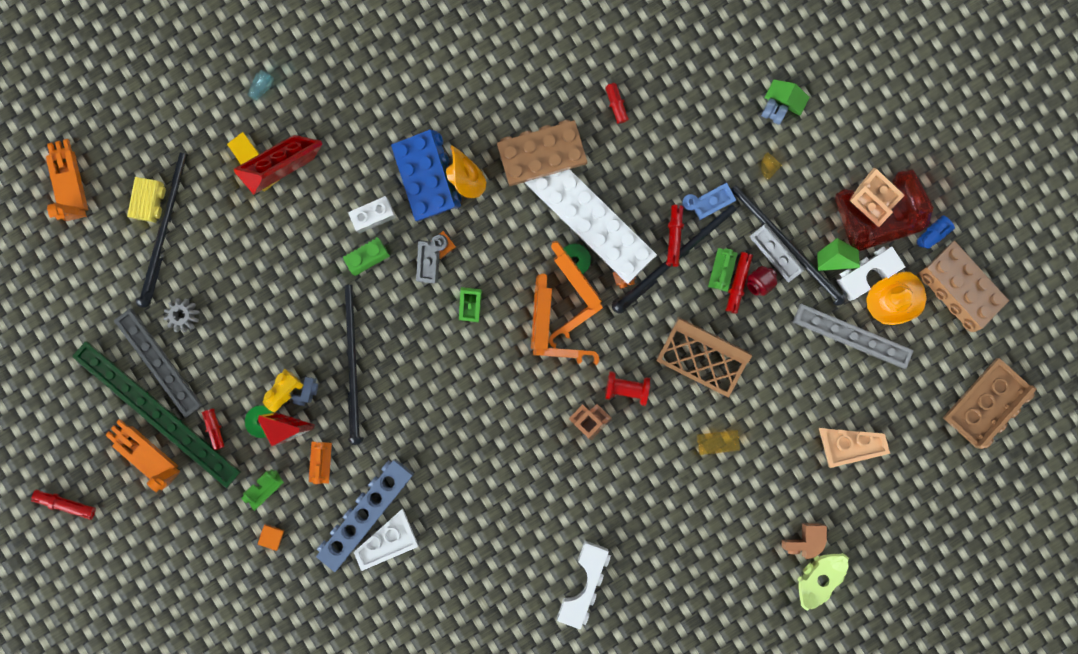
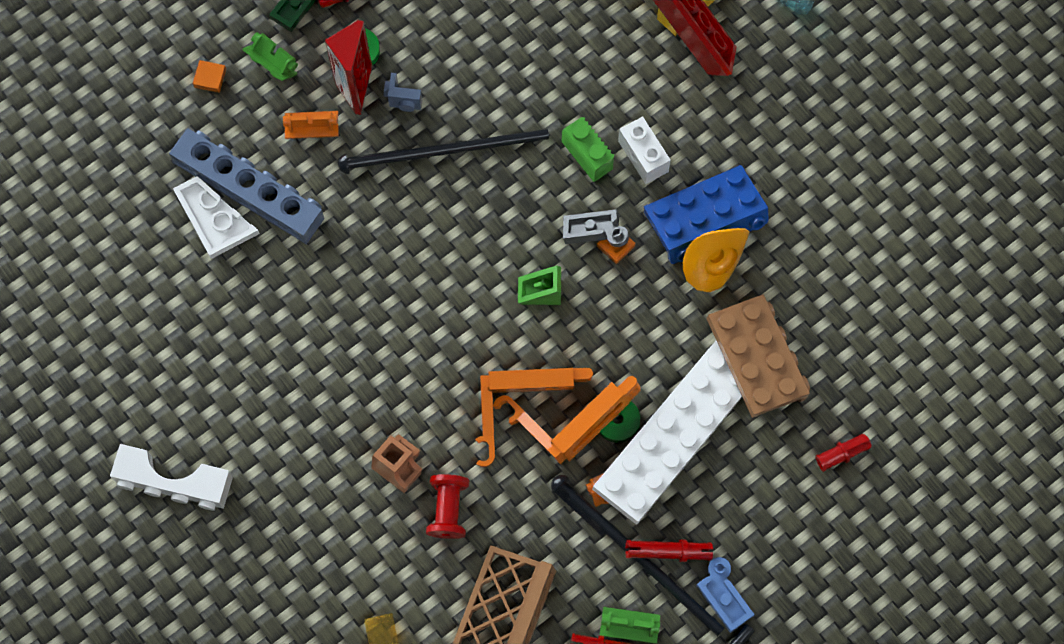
camera: 85 degrees right, 15 degrees down
yellow wing [262,369,303,413] -> none

